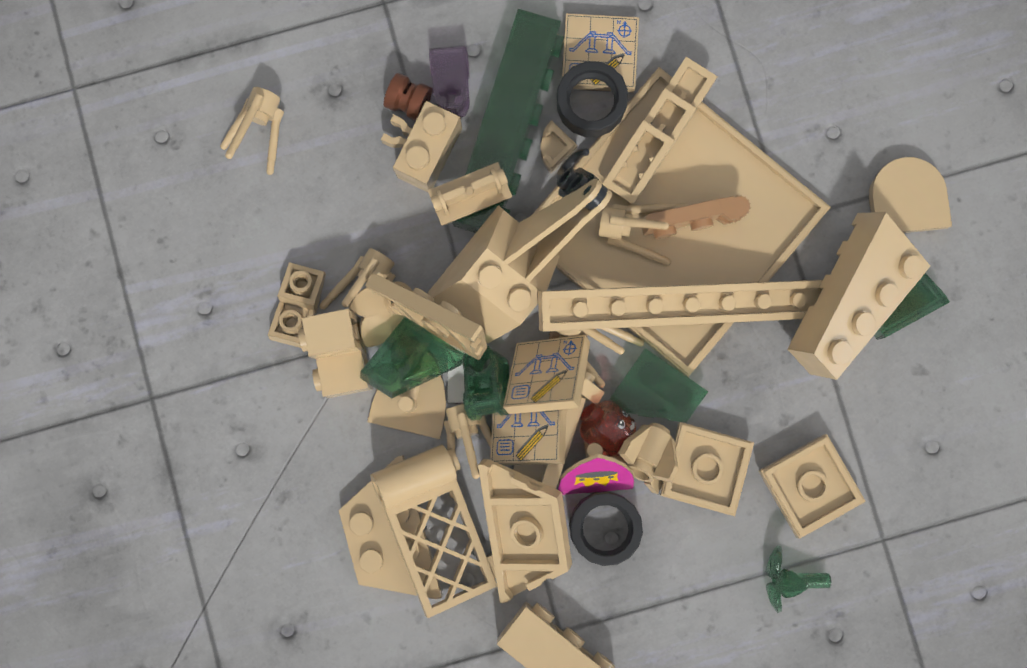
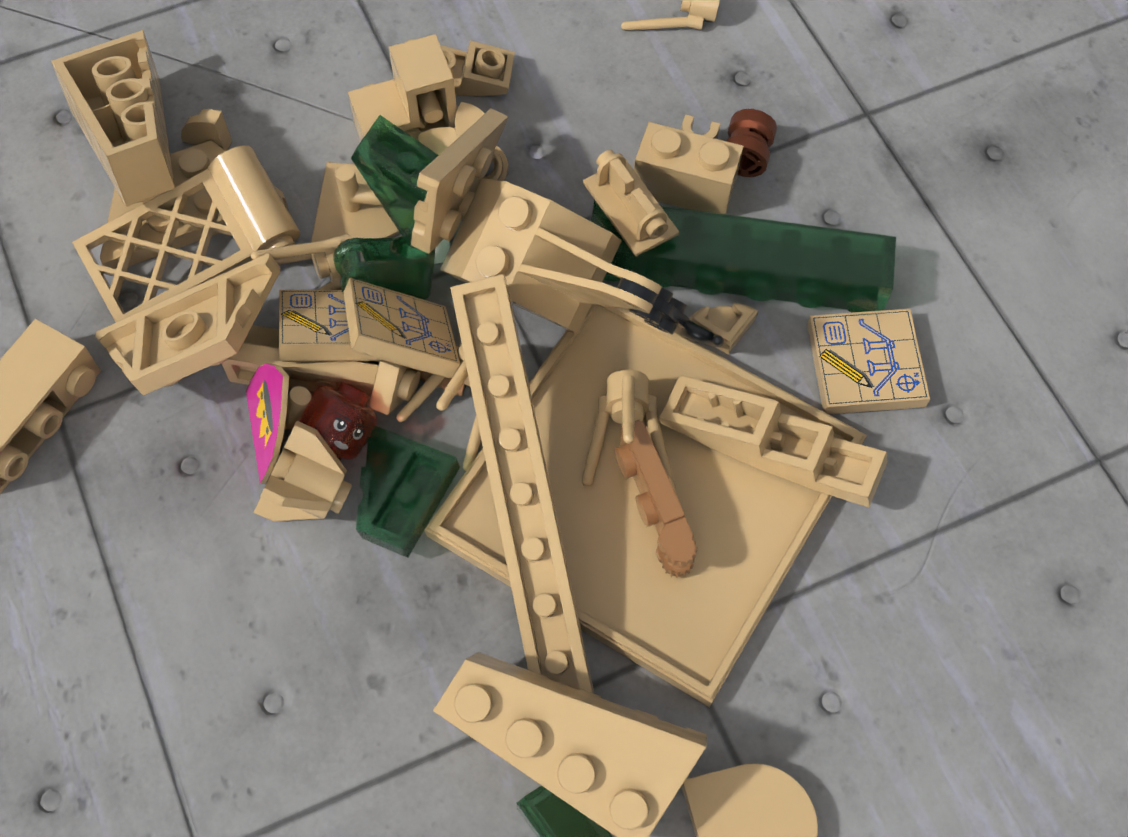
camera: 75 degrees right, 20 degrees down
tan plant [319,248,396,309] -> none
clear purple piece [429,45,470,119] -> none
black tyre [557,61,628,137] -> none
black tyre [569,491,643,566] -> none
tan plate [660,422,754,517] -> none
tan plate [759,434,866,539] -> none
clear green plant [765,545,832,613] -> none
none -> tan wedge [51,30,175,207]
none -> tan tile [181,109,232,151]

